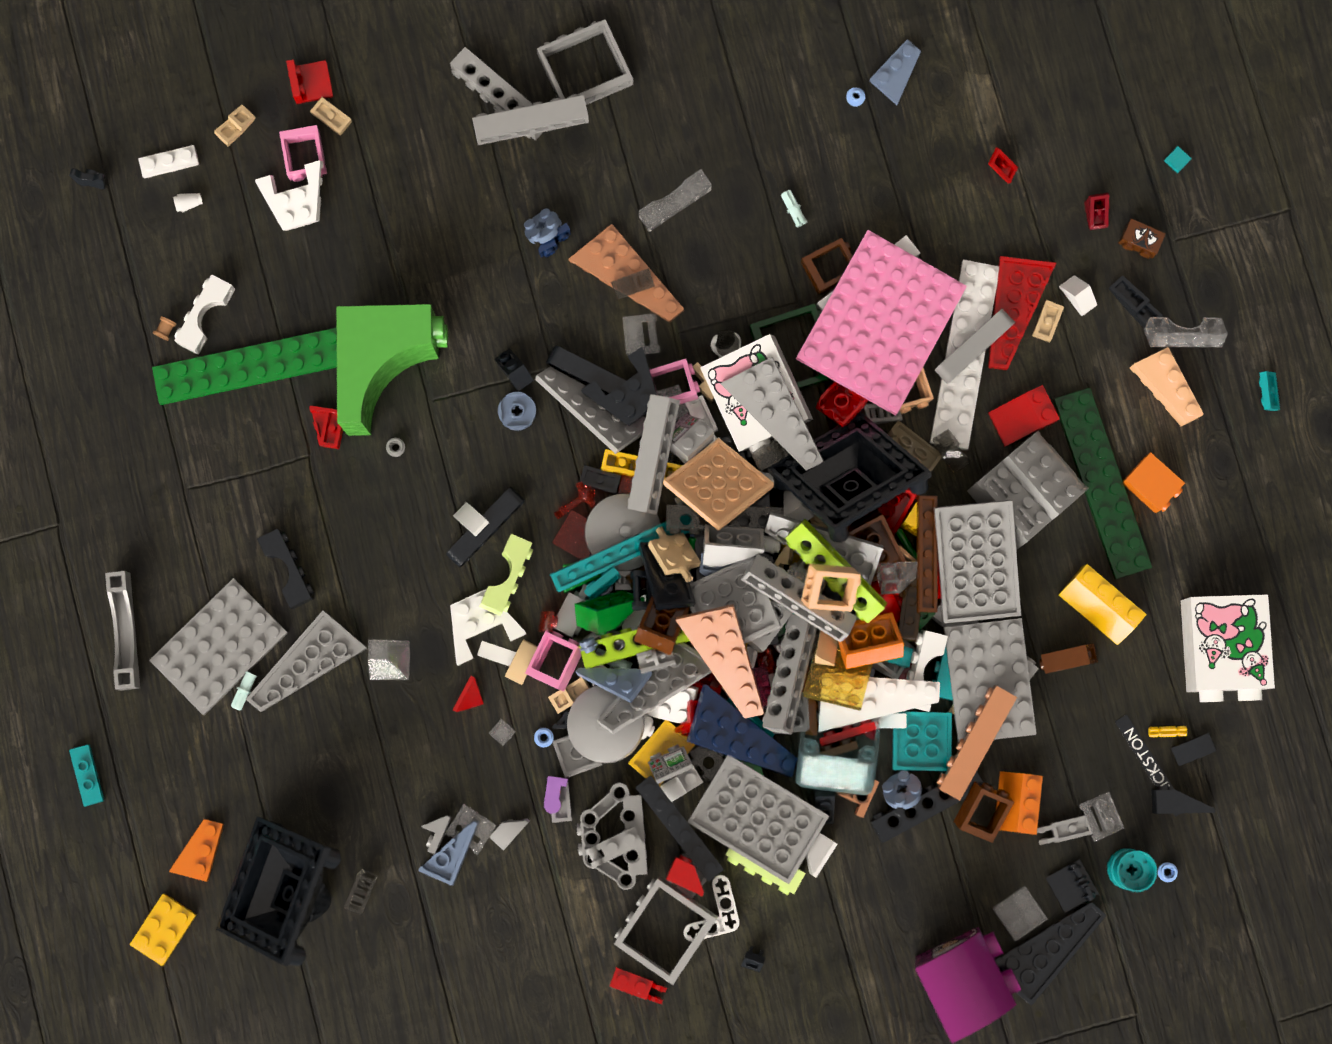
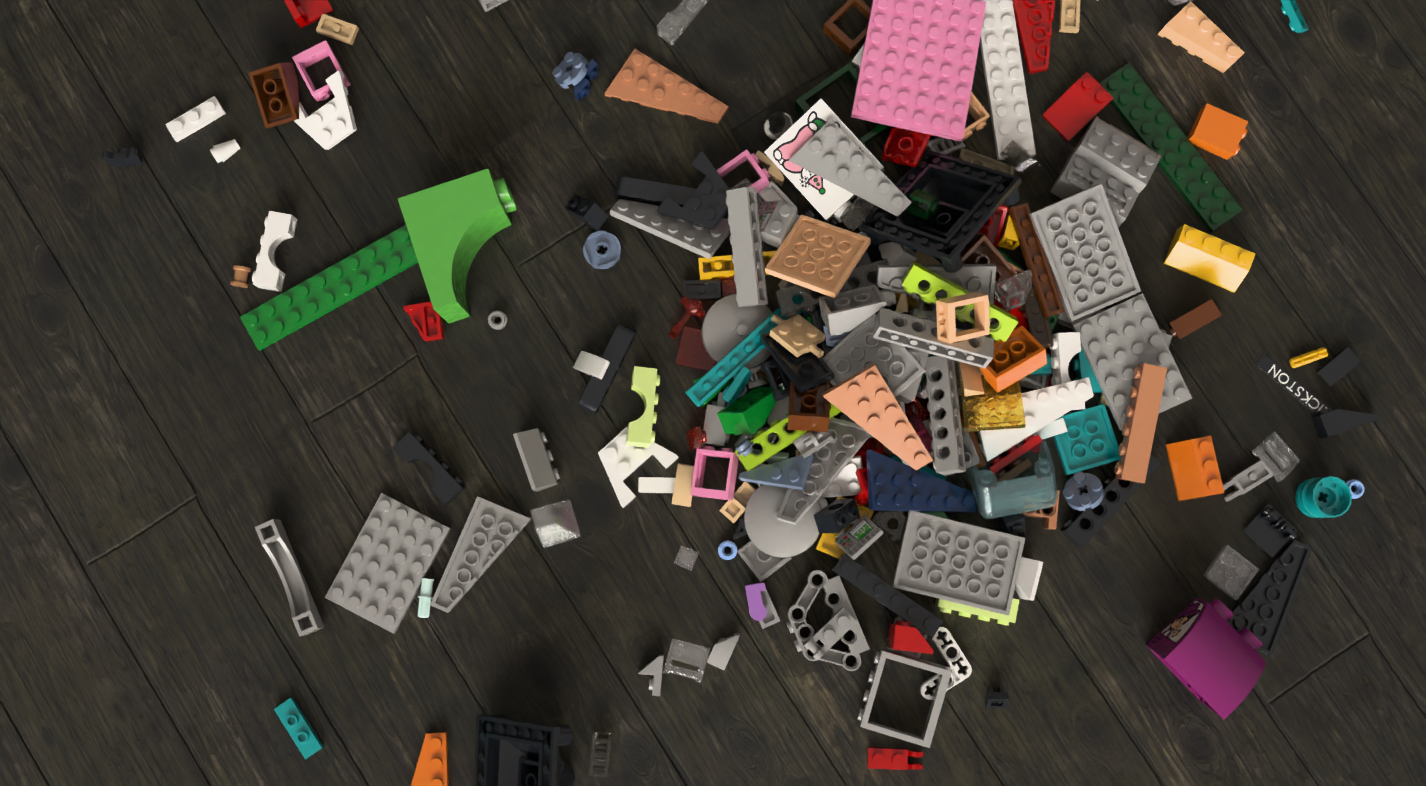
camera: 15 degrees left, 0 degrees up
tan slope [215,105,255,146] -> none
sand blue wing [418,820,479,886] -> none
red slope [453,676,484,713] -> none
clear smoke slope [611,269,655,300] -> none
clear plate [622,314,660,356] -> none
white slope [660,766,703,802] -> none
light grey beam [935,309,1015,384] -> none
reddish brown window [953,781,1014,843] -> none
brick [1181,595,1275,702] -> none
none -> reddish brown slope [248,63,299,129]
none -> light grey slope [513,428,560,492]
none -> black brick [814,499,860,533]
none -> dark green window [906,188,939,219]

